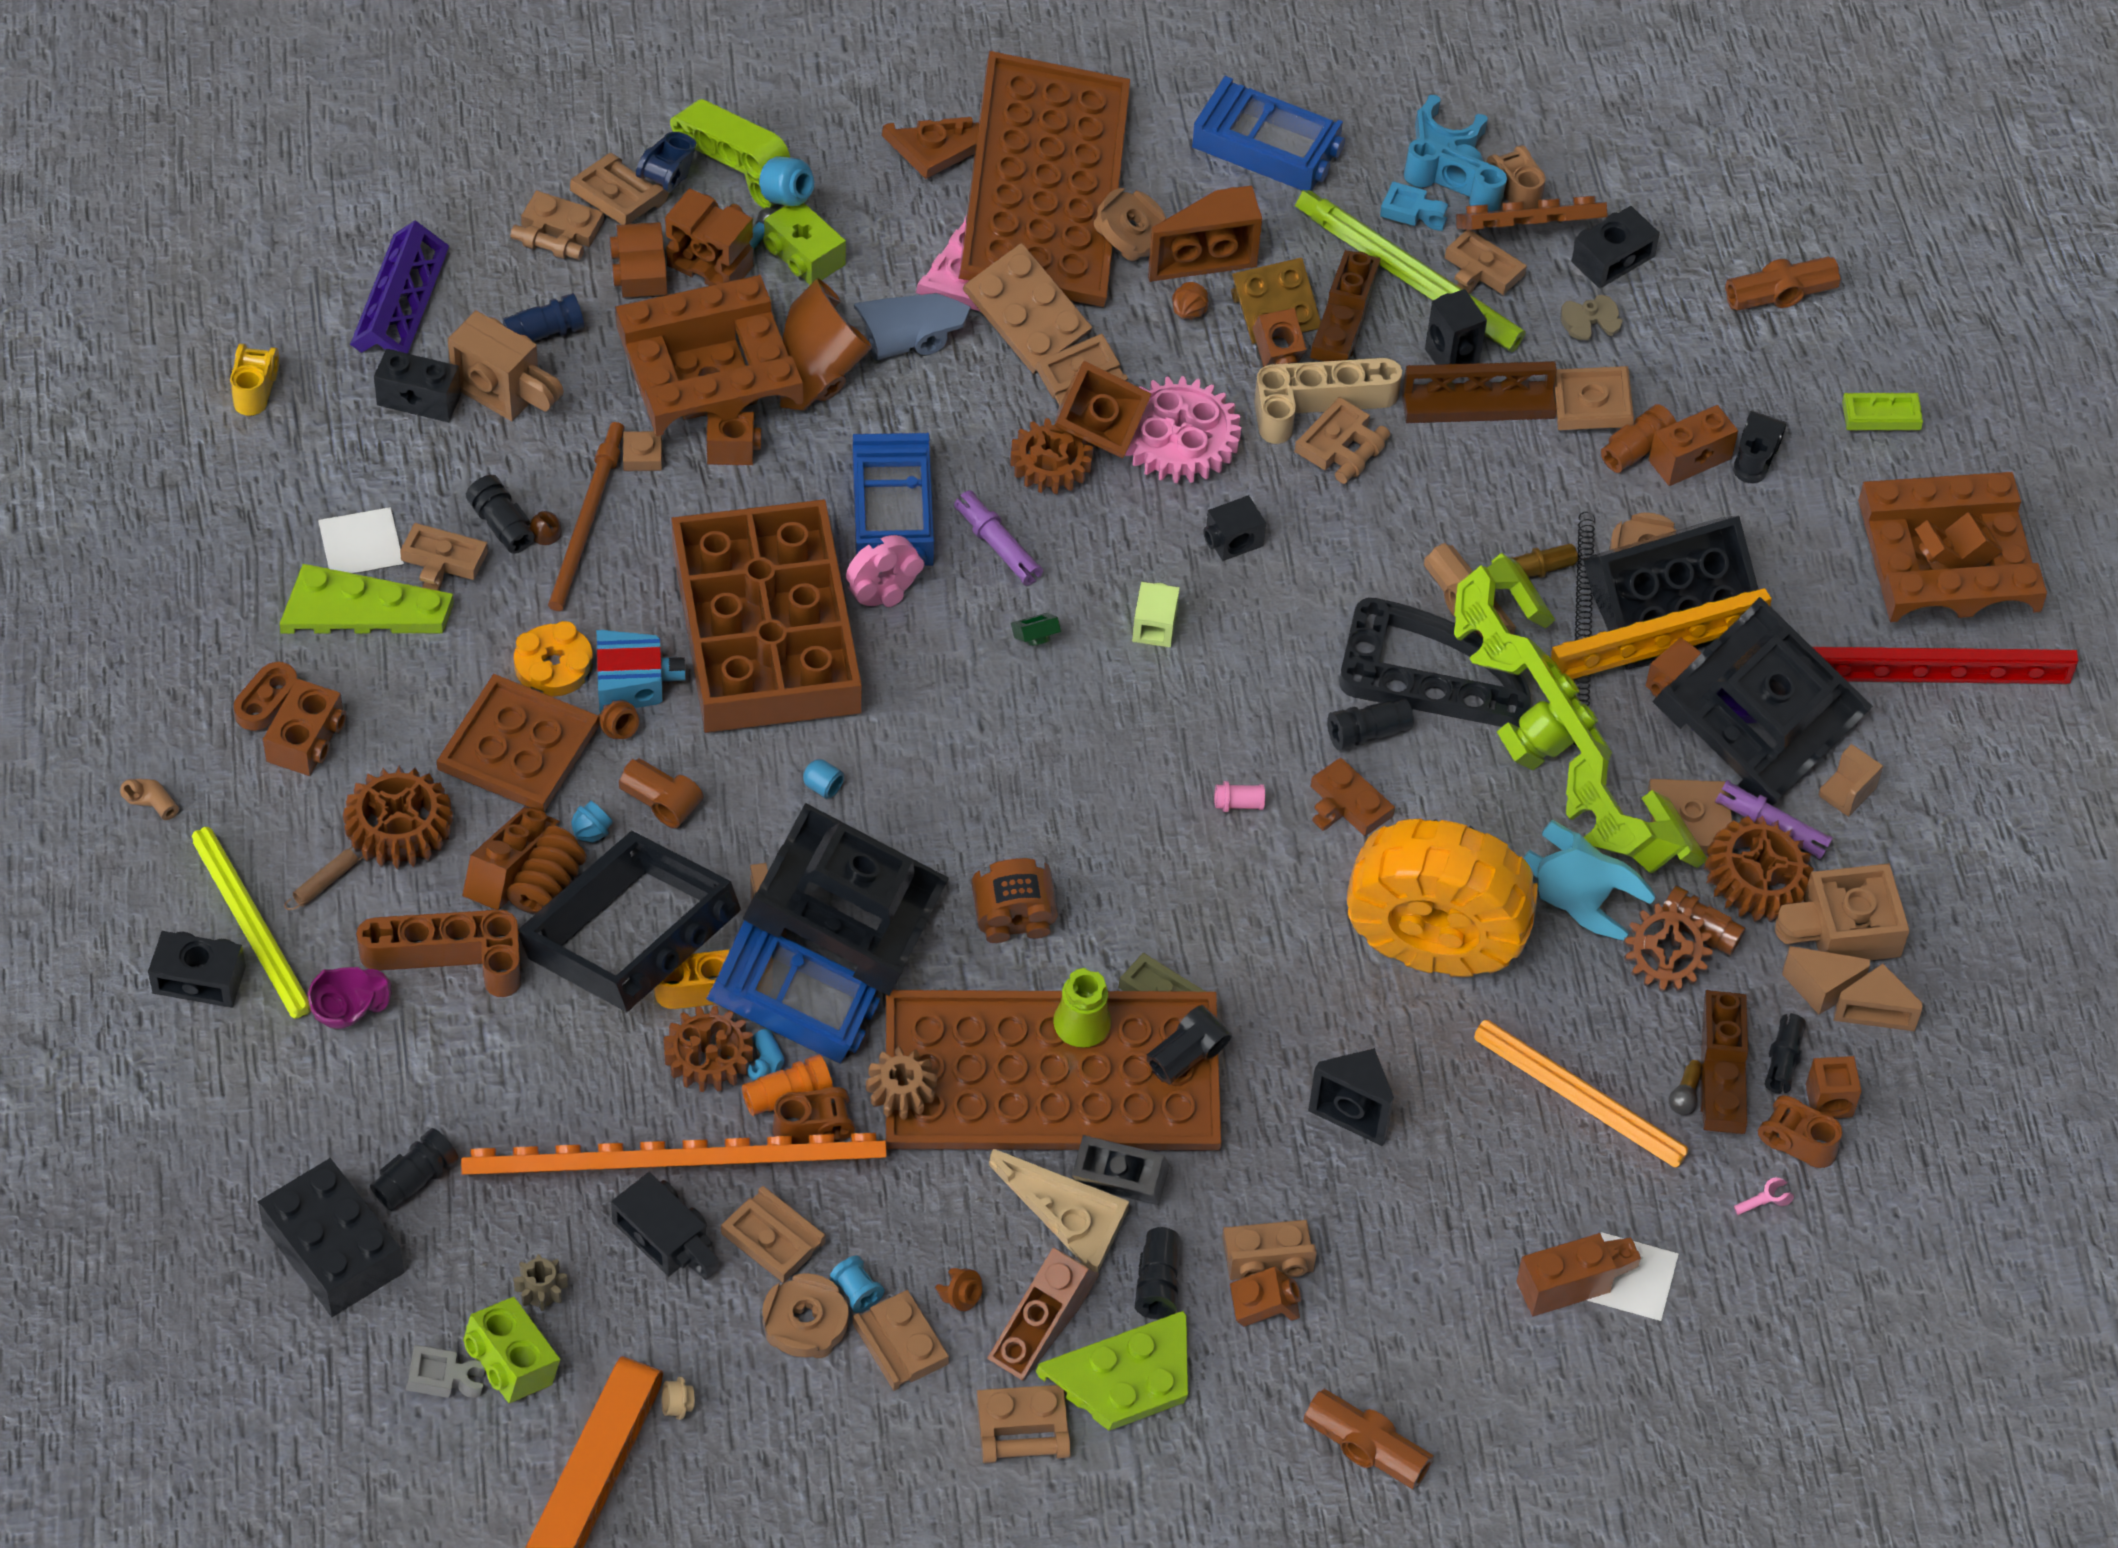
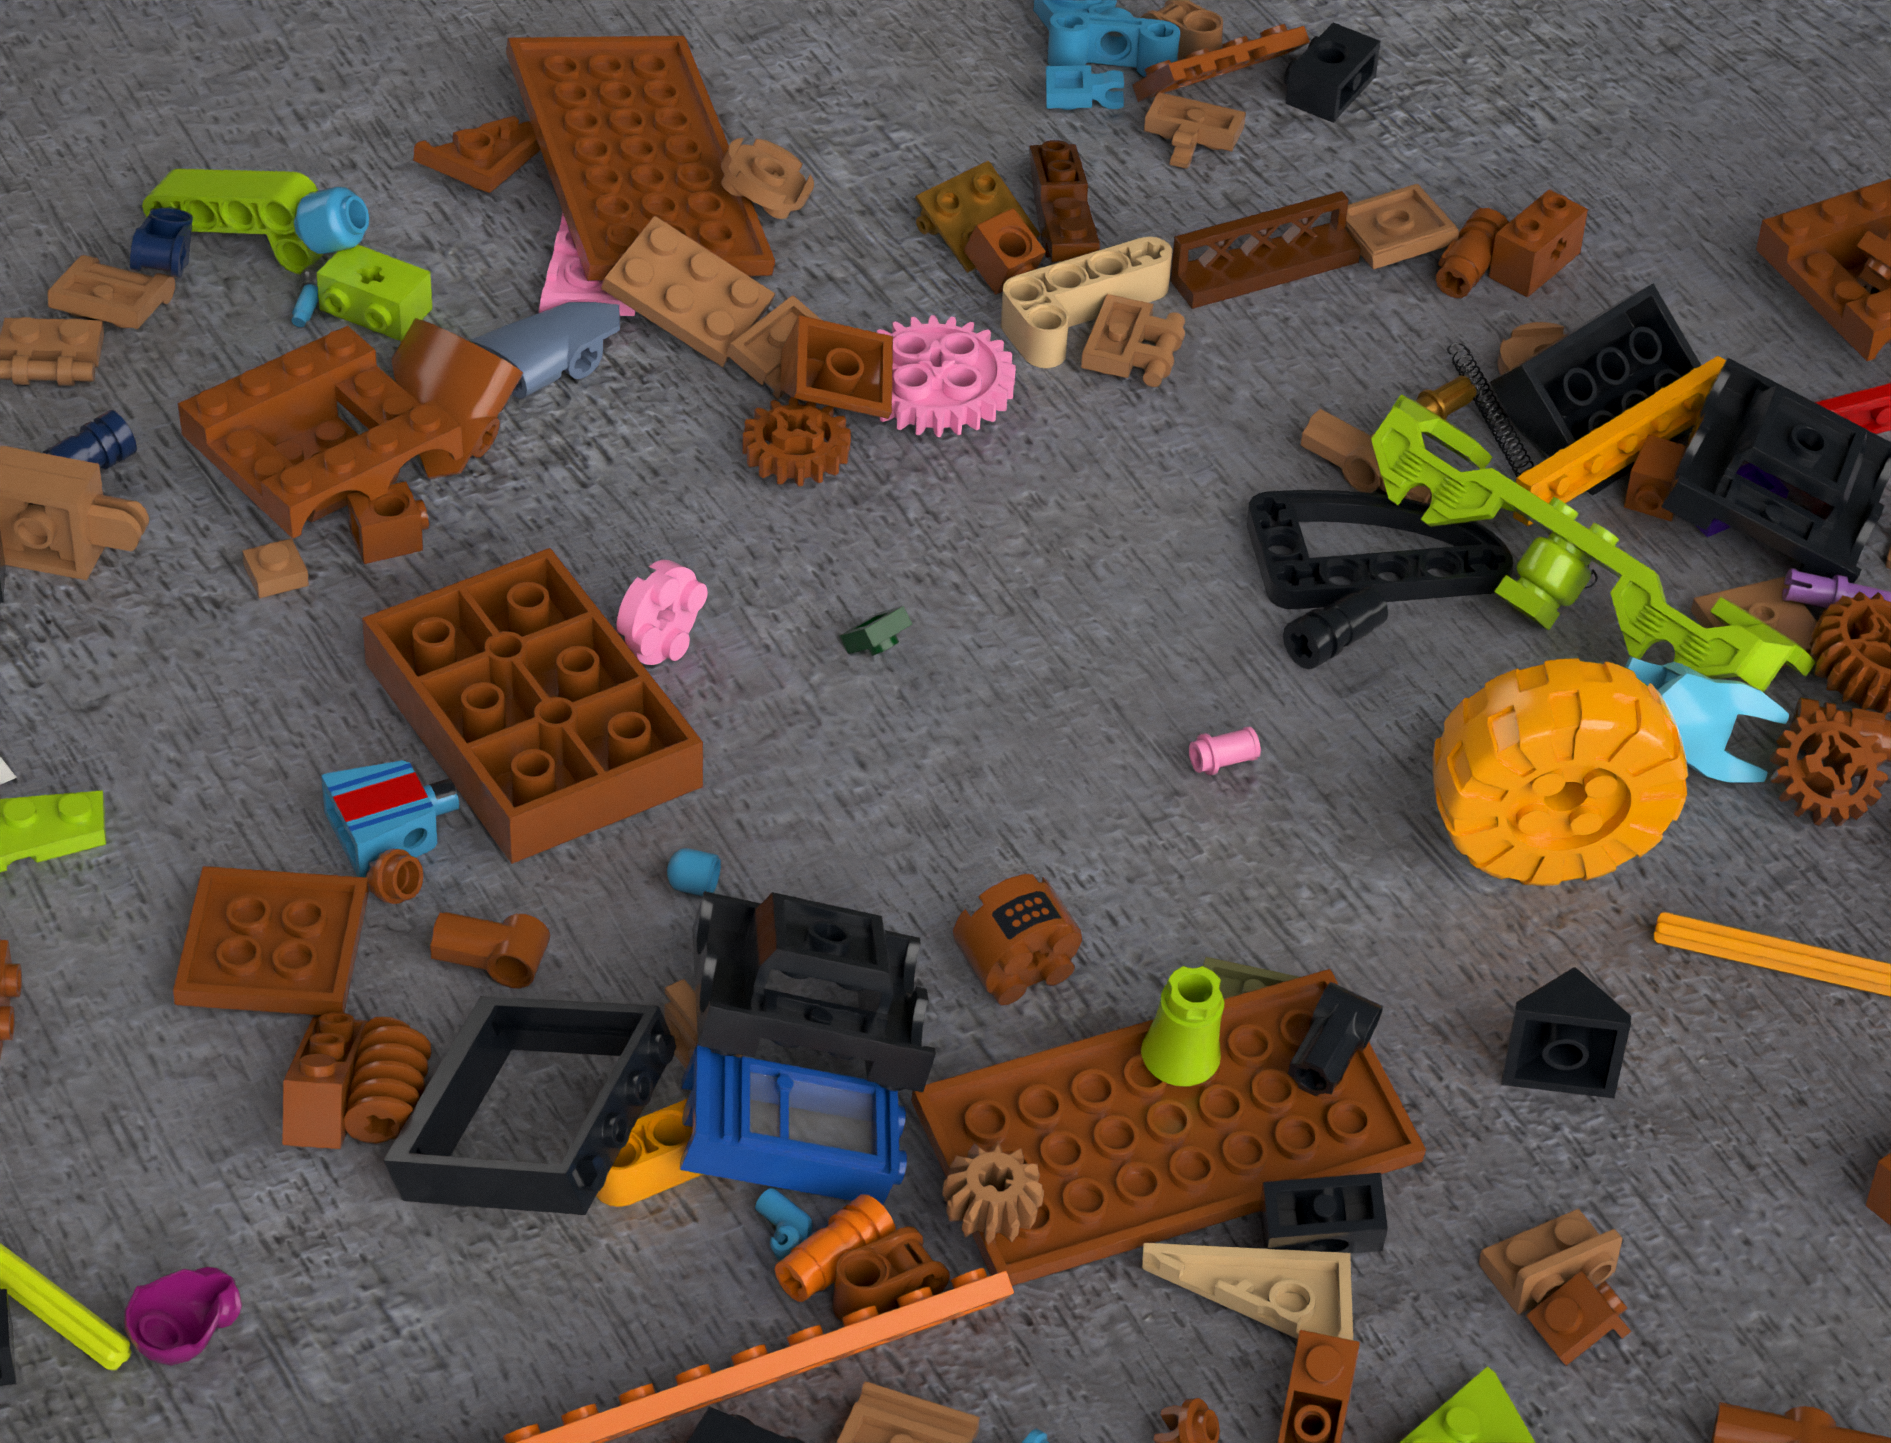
camera: 20 degrees left, 10 degrees down
medium nougat piece [284,846,363,910] -> none
dark orange gear [343,765,453,869] -> none
dark orange beam [356,910,521,997] -> none
medium nougat plate [400,523,488,591] -> none
black axle [466,474,535,554] -> none
light orange plate [514,621,593,697] -> none
reddish brown hinge [530,511,561,545] -> none
dark orange bar [548,422,625,611] -> none
dark azure plate [571,800,614,842] -> none
dark orange brick [610,222,667,298] -> none
dark orange gear [664,1005,754,1092] -> none
dark orange brick [665,188,753,286] -> none
blue door [852,433,934,566] -> none
medium lavender pin [954,490,1043,586] -> none
yellowish green brick [1132,582,1180,648] -> none
black axle [1134,1227,1180,1320] -> none
dark orange slope [1148,185,1262,282] -> none
dark orange plate [1172,282,1209,321] -> none
blue door [1192,76,1345,191] -> none
black brick [1203,495,1266,561] -> none
lime piece [1294,190,1526,353] -> none
dark orange plate [1310,757,1395,836] -> none
black brick [1425,289,1487,365] -> none
dark tan piece [1560,294,1623,341] -> none
dark orange piece [1725,256,1841,311] -> none
black piece [1733,410,1787,483] -> none
lime plate [1842,393,1923,430] -> none

